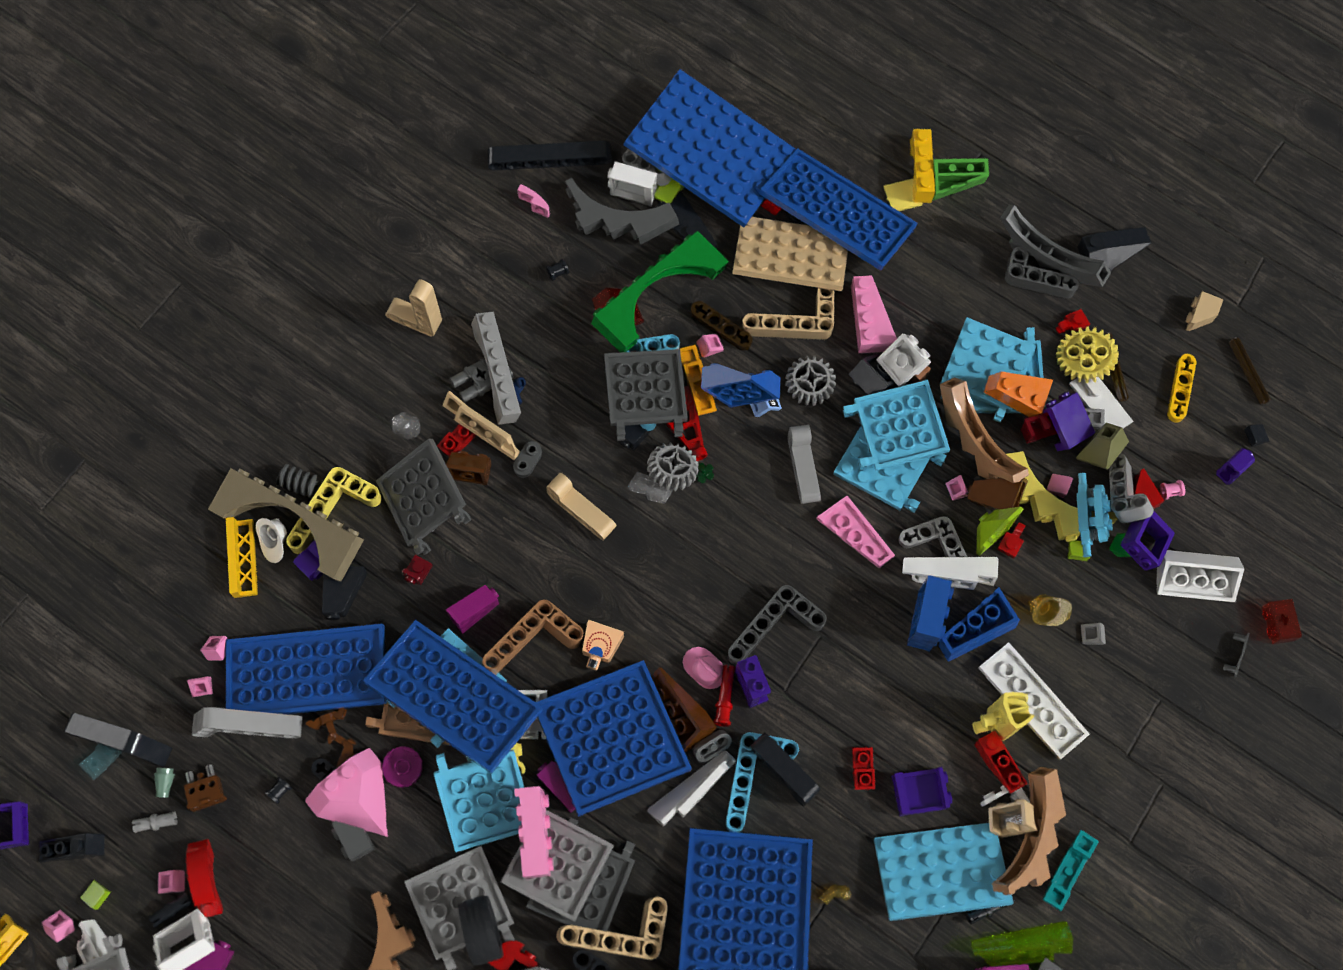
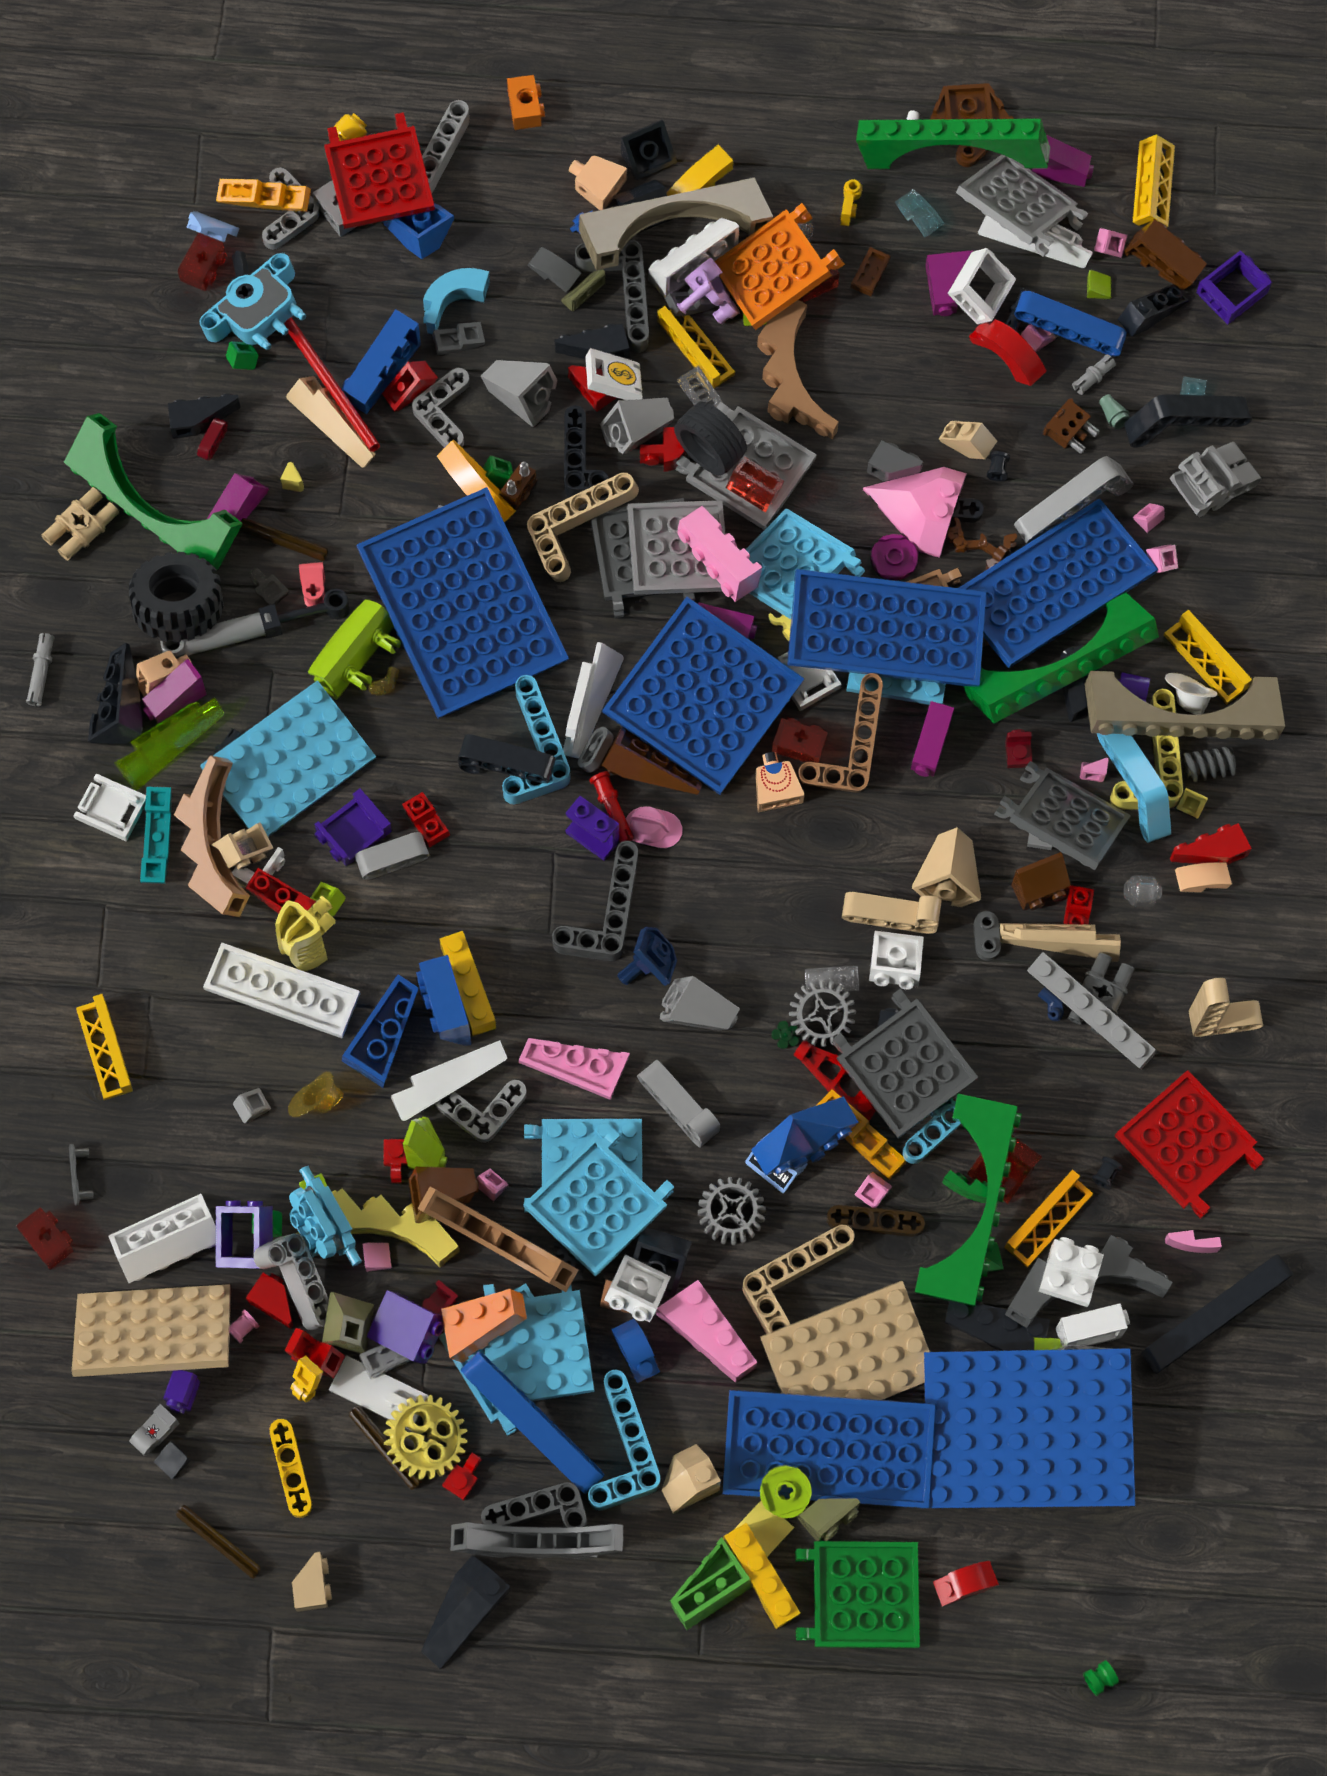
camera: 150 degrees right, 0 degrees up
none -> tan plate [72,1284,231,1377]
none -> white container [74,774,146,842]
none -> yellow fence [76,994,133,1100]
none -> light grey leg [130,1404,179,1456]
none -> red brick [285,1328,345,1379]
none -> yellow plate [291,1356,323,1402]
none -> lime piece [308,599,401,700]
none -> lime slope [310,882,346,916]
none -> light grey beam [355,832,430,880]
none -> yellow arch [440,931,496,1036]
none -> blue beam [460,1351,605,1494]
none -> medium azure beam [588,1370,660,1511]
none -> blue brick [611,1319,660,1383]
none -> dark blue piece [617,927,677,986]
none -> light grey slope [660,976,740,1031]
none -> tan slope [662,1444,721,1514]
none -> clear red brick [726,456,784,513]
none -> lime plate [760,1465,812,1518]
none -> clear red brick [772,718,828,763]
none -> green plate [795,1541,920,1649]
none -> olive slope [798,1498,860,1541]
none -> white plate [869,931,924,989]
none -> tan slope [912,827,981,907]
none -> red brick [933,1560,999,1606]
none -> tan slope [939,421,997,459]
none -> green slope [942,1170,988,1203]
none -> green arch [964,593,1159,723]
none -> light orange fence [1005,1169,1093,1268]
none -> blue beam [1014,291,1127,356]
none -> white plate [1039,1237,1104,1307]
none -> bright pink slope [1080,758,1109,782]
none -> green wheel [1083,1660,1119,1696]
none -> medium azure beam [1097,733,1171,843]
none -> red plate [1115,1070,1264,1219]
none -> reddish brown wedge [1123,219,1207,290]
none -> light grey connector [1170,442,1262,517]
none -> red slope [1170,823,1252,865]
none -> light nougat slope [1175,862,1232,892]
none -> light yellow slope [1176,788,1208,818]

